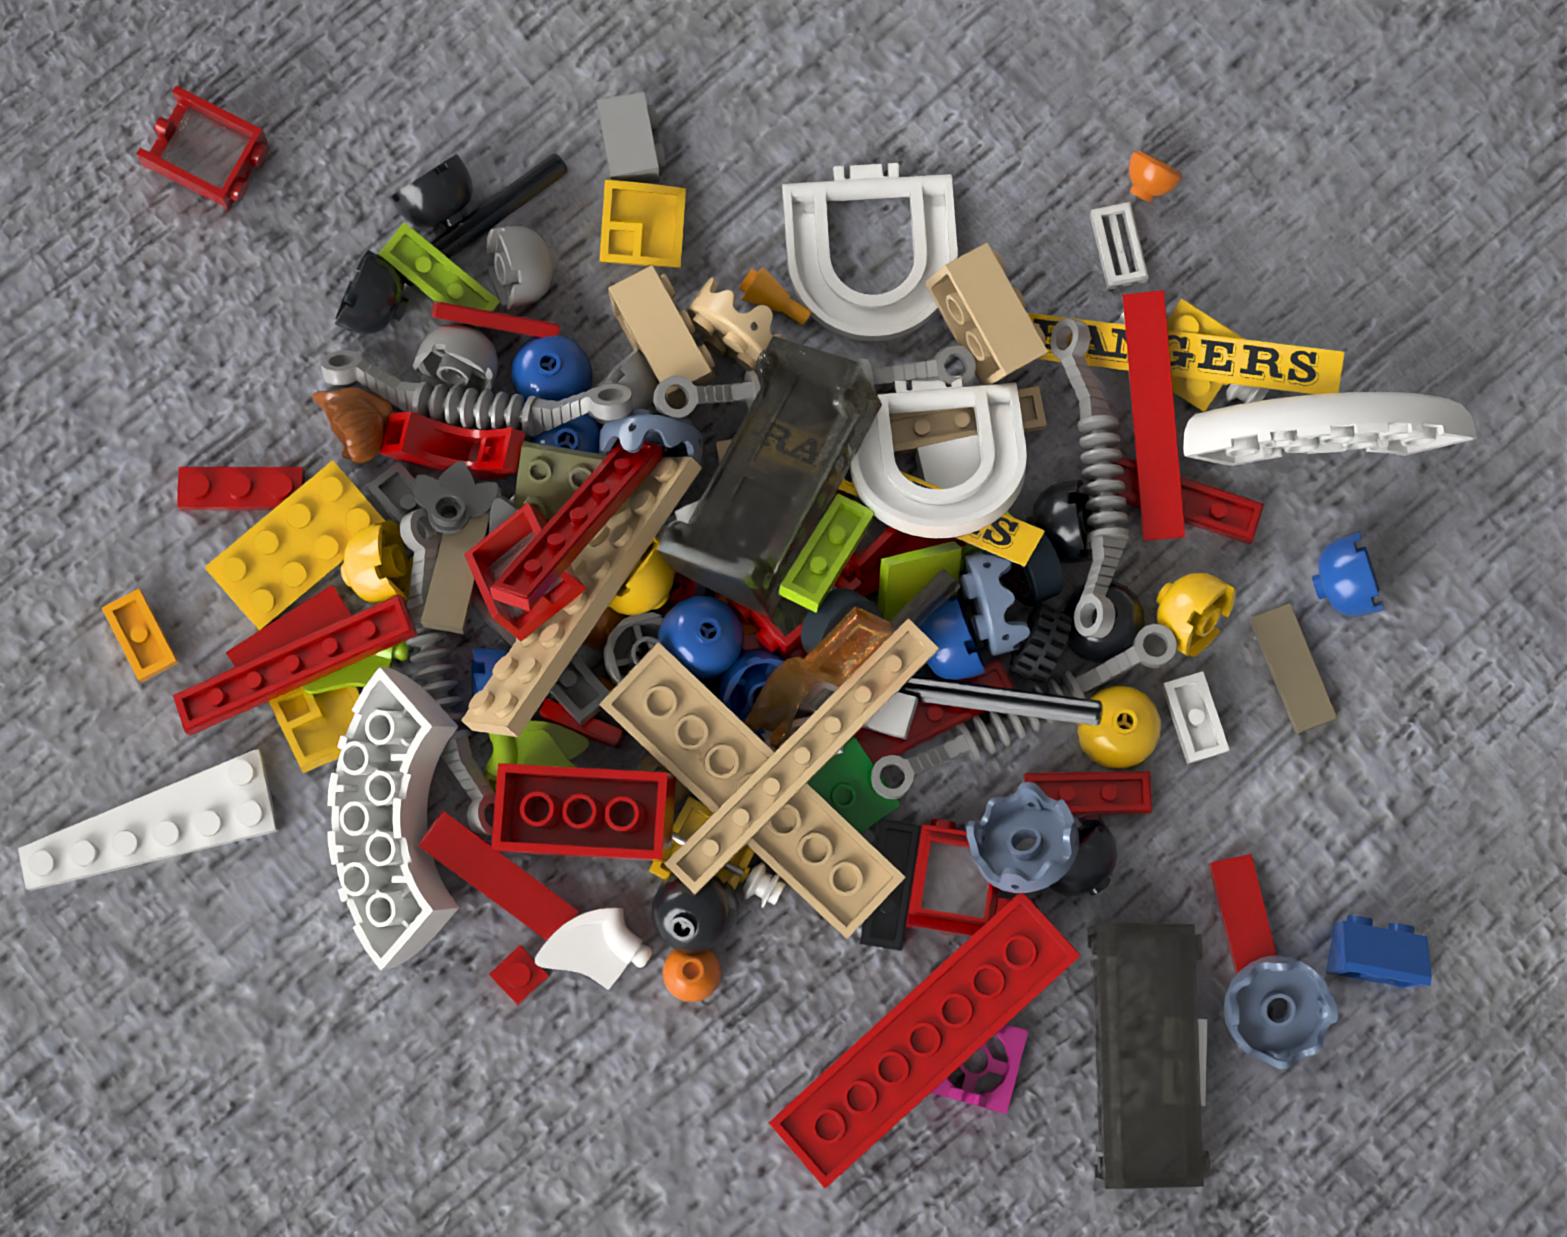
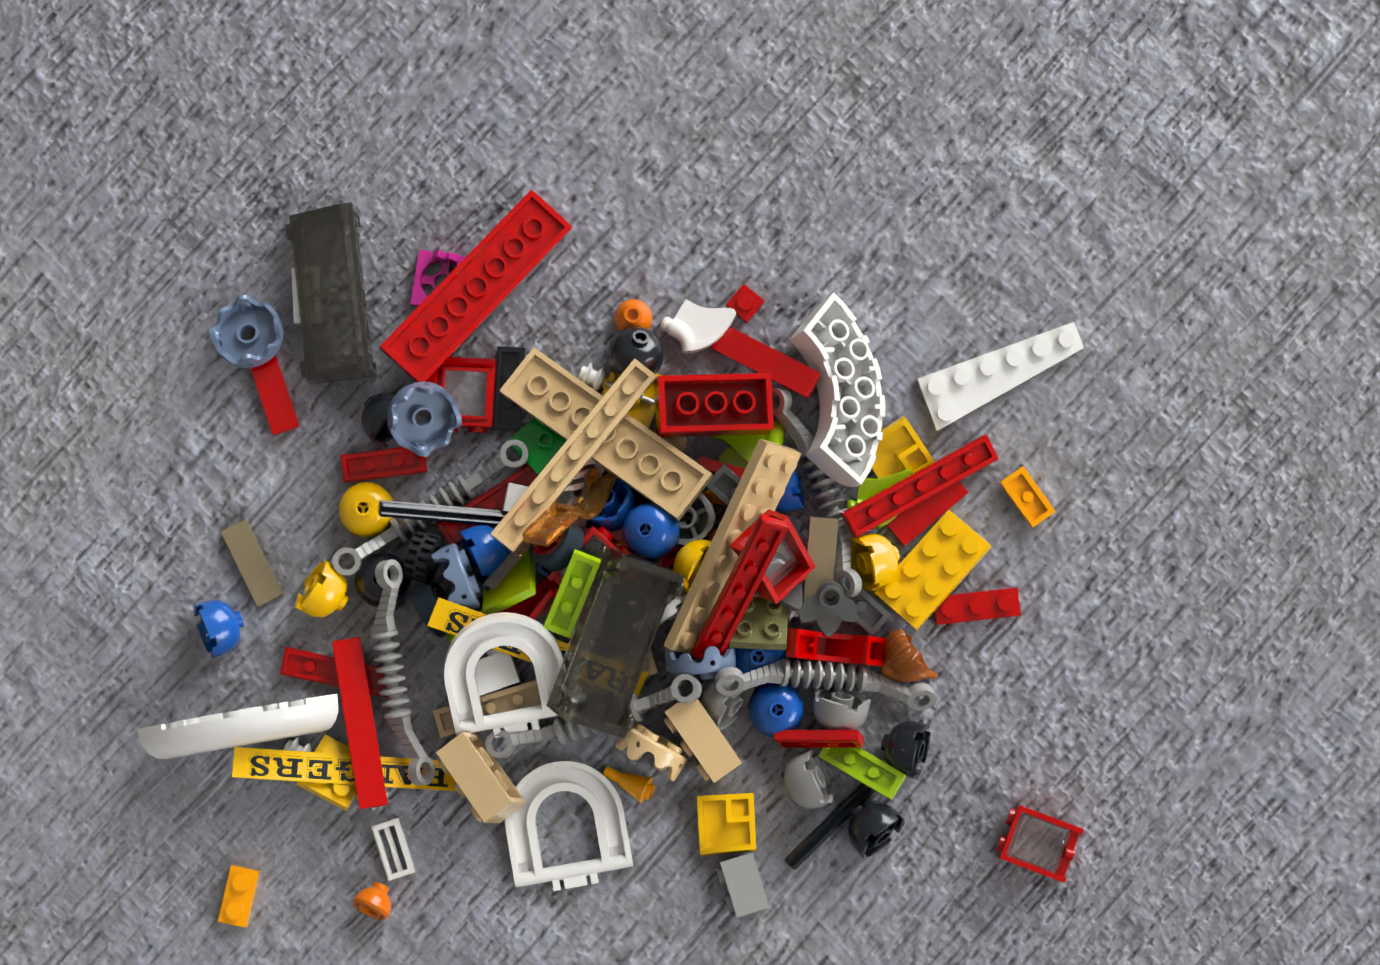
camera: 175 degrees right, 5 degrees up
black cylinder [1026,480,1095,563] -> none
white plate [1161,671,1230,765] -> none
blue slope [1326,915,1432,989] -> none
none -> light orange plate [218,865,260,928]

